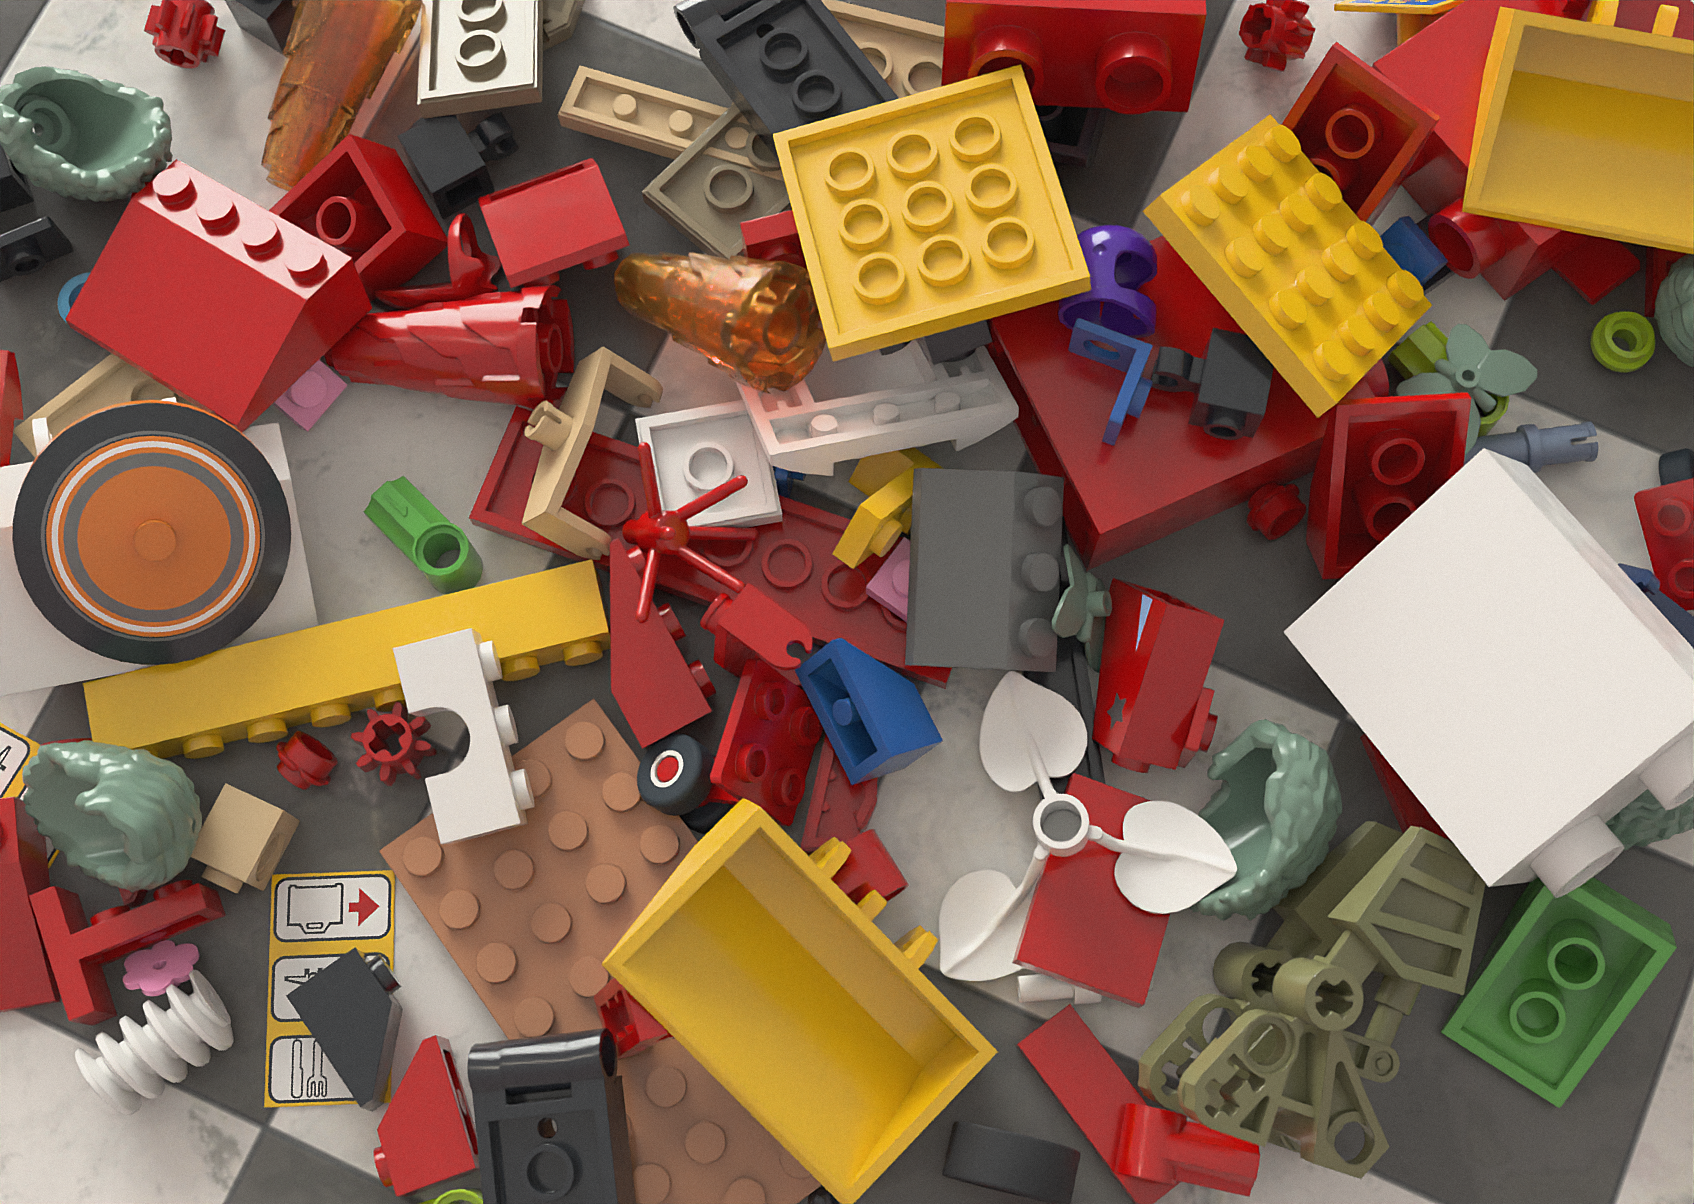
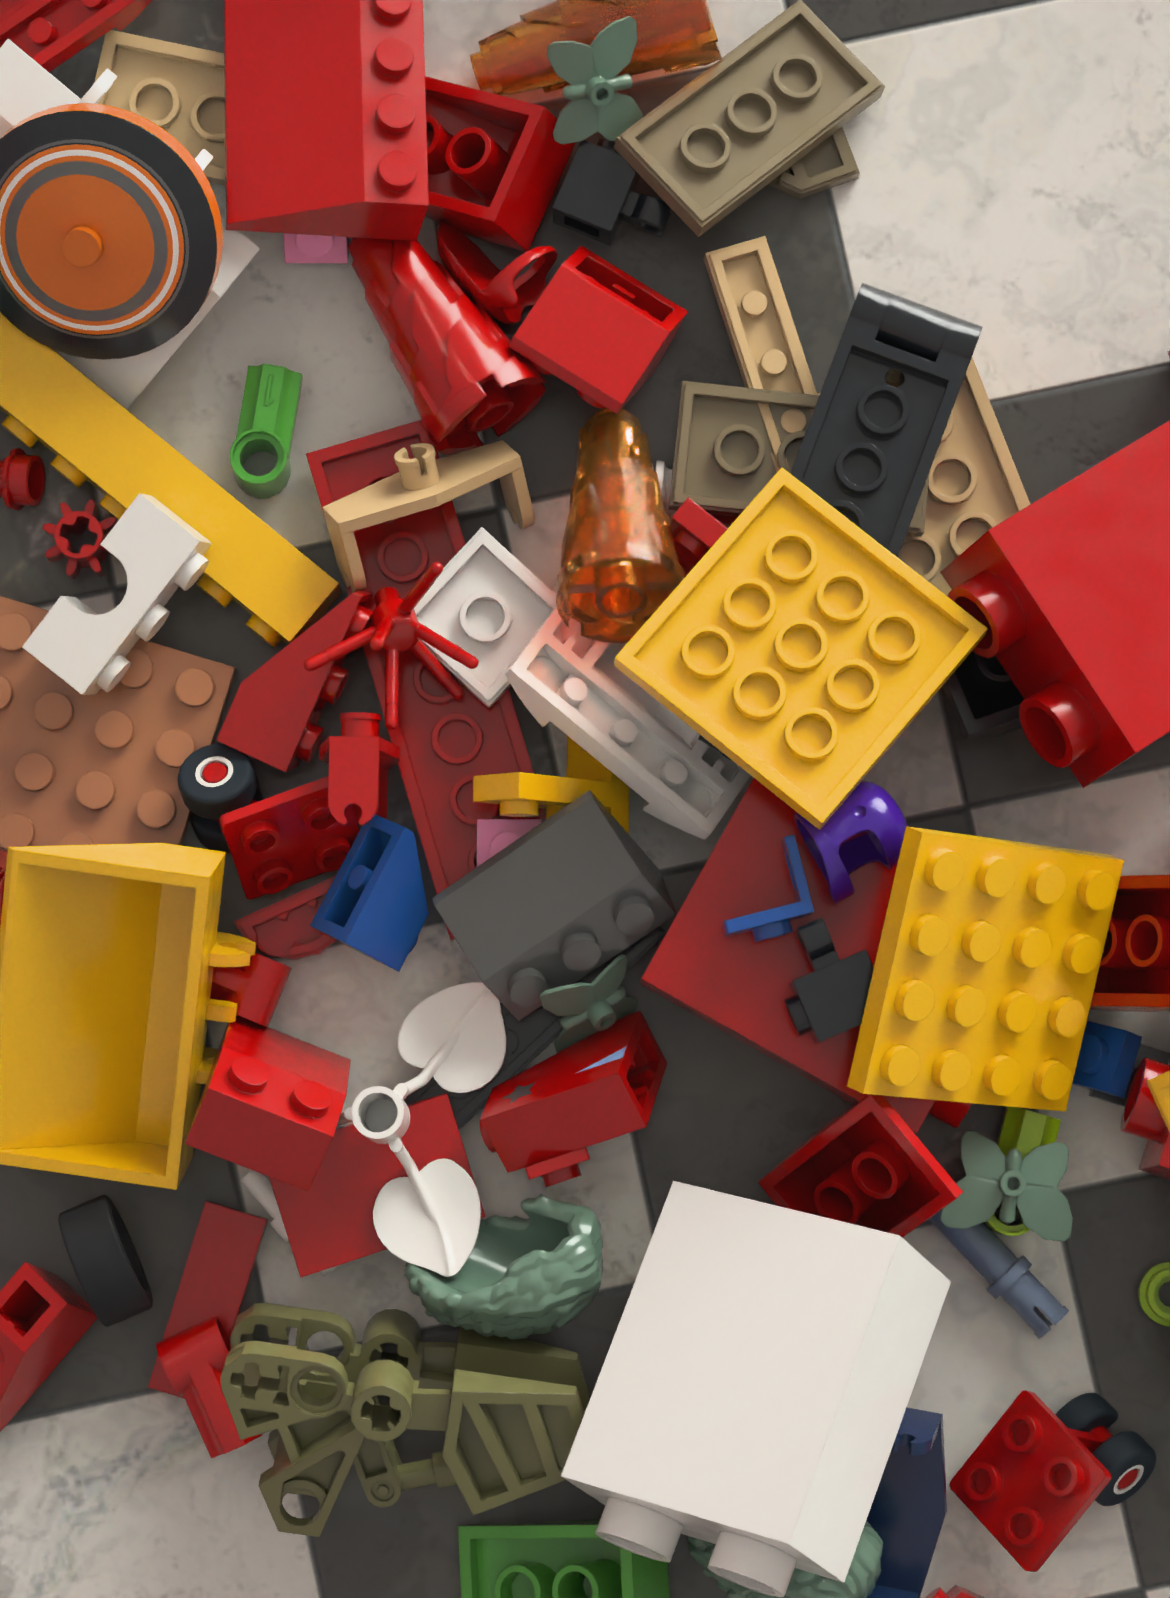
camera: 50 degrees right, 10 degrees up
red plate [1246,482,1306,540] -> none
none -> red slope [185,1015,351,1191]
none -> sand green piece [547,16,643,144]

